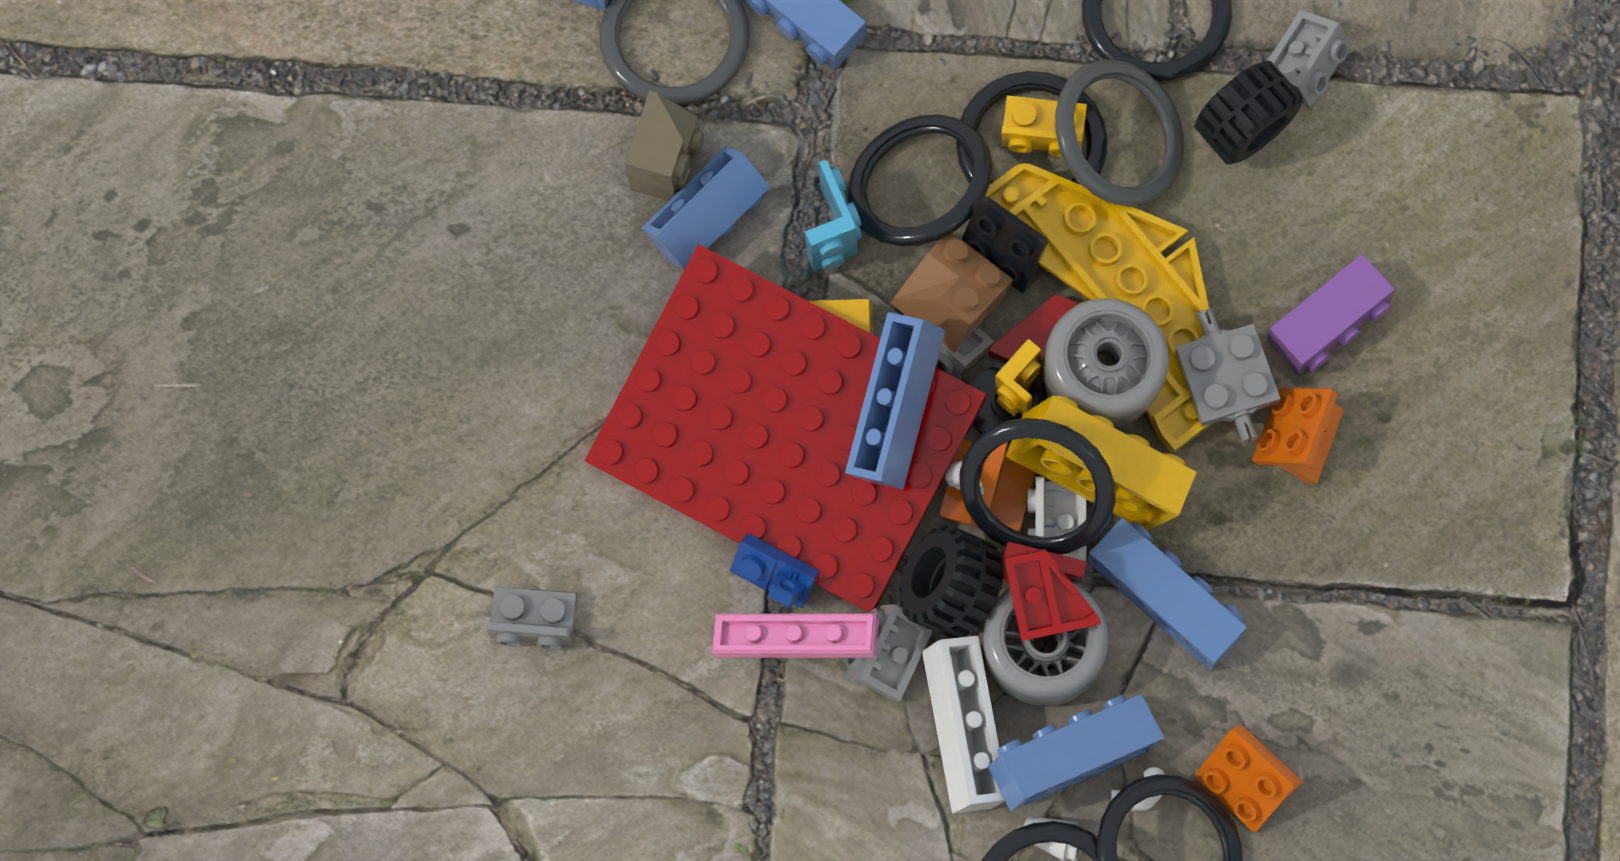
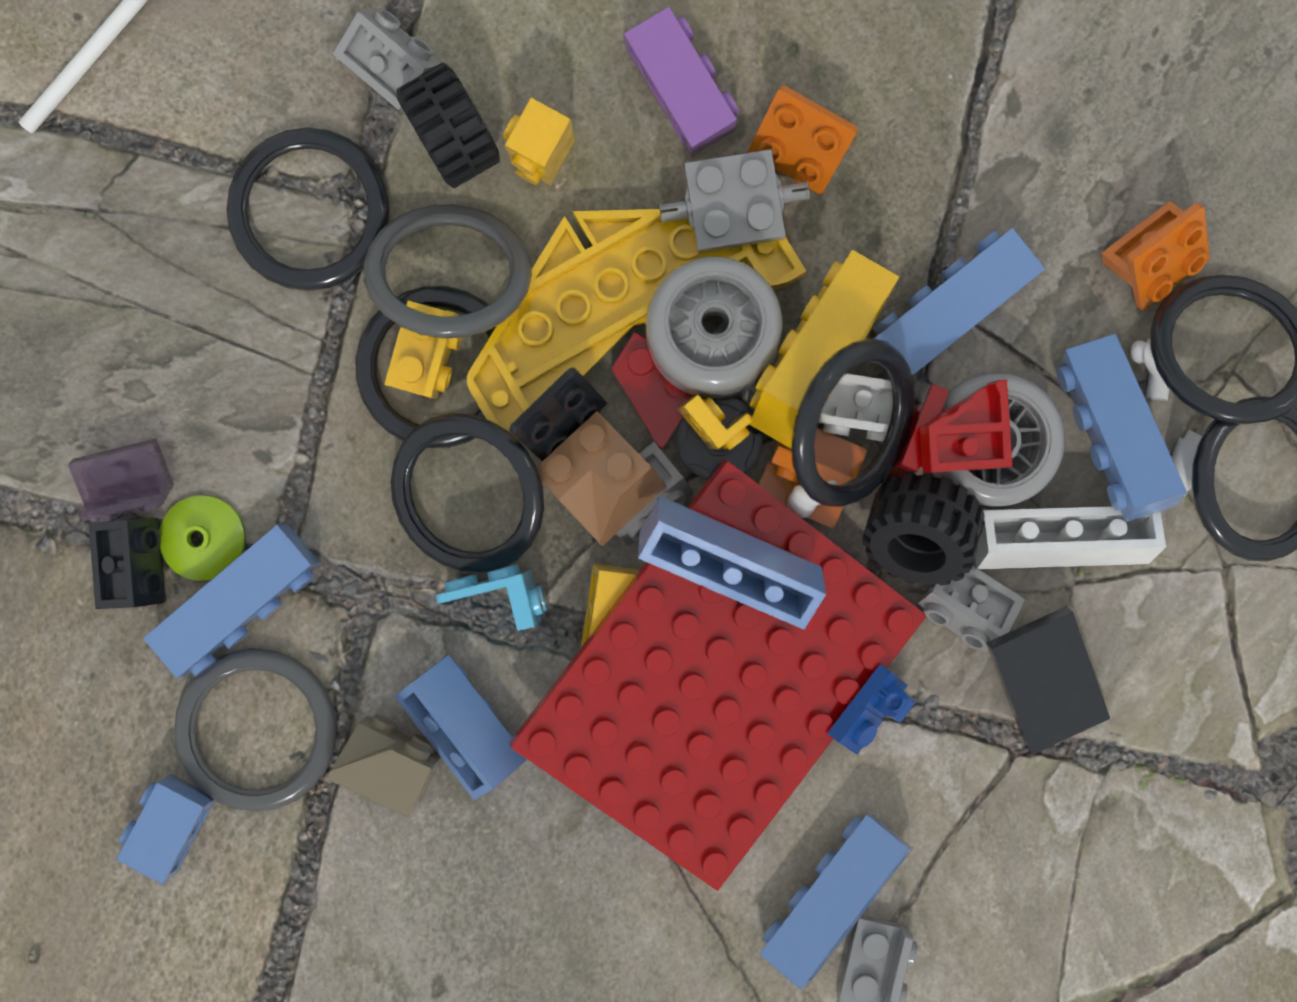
camera: 85 degrees left, 15 degrees up
bright pink tile [712,613,879,658] -> none
none -> yellow brick [503,98,575,186]
none -> medium blue brick [760,814,913,990]
none -> black tile [986,606,1110,755]

